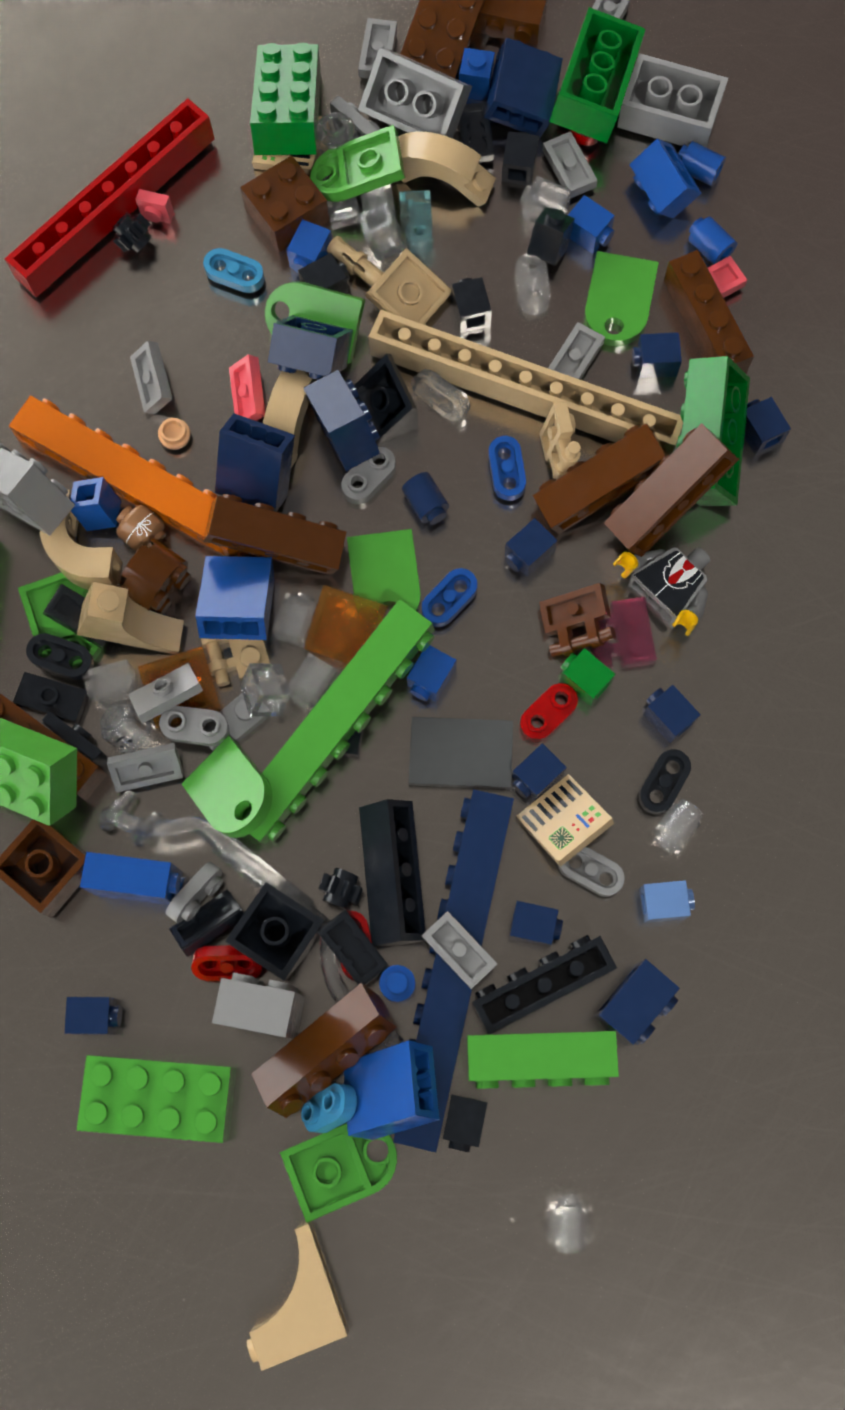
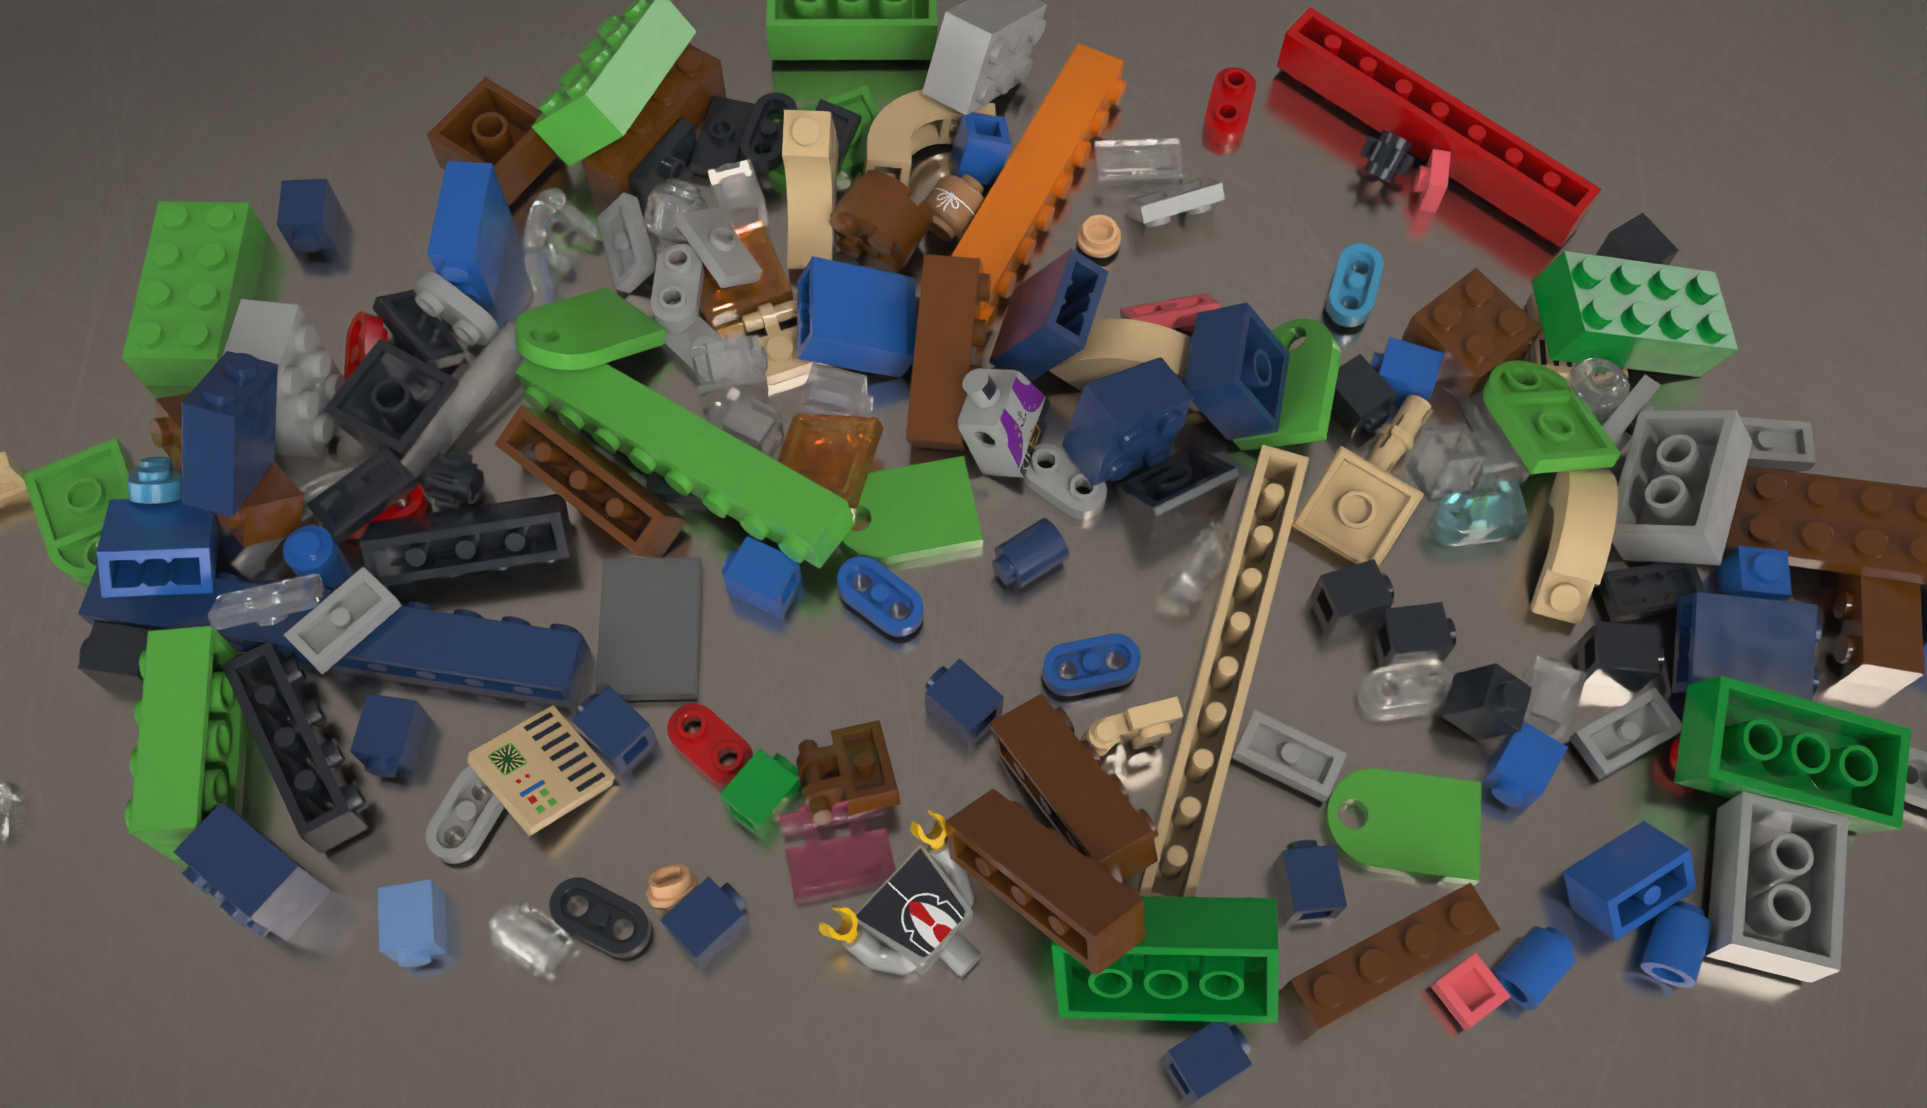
camera: 80 degrees right, 10 degrees down
none -> dark blue brick [182,351,278,517]
none -> clear plate [208,573,324,631]
none -> reddish brown brick [494,405,687,558]
none -> light nougat plate [646,864,699,911]
none -> light grey torso [958,369,1050,477]
none -> clear plate [1093,138,1185,187]
none -> red plate [1203,67,1256,145]
none -> black brick [1373,602,1456,672]
none -> black brick [1596,213,1679,265]

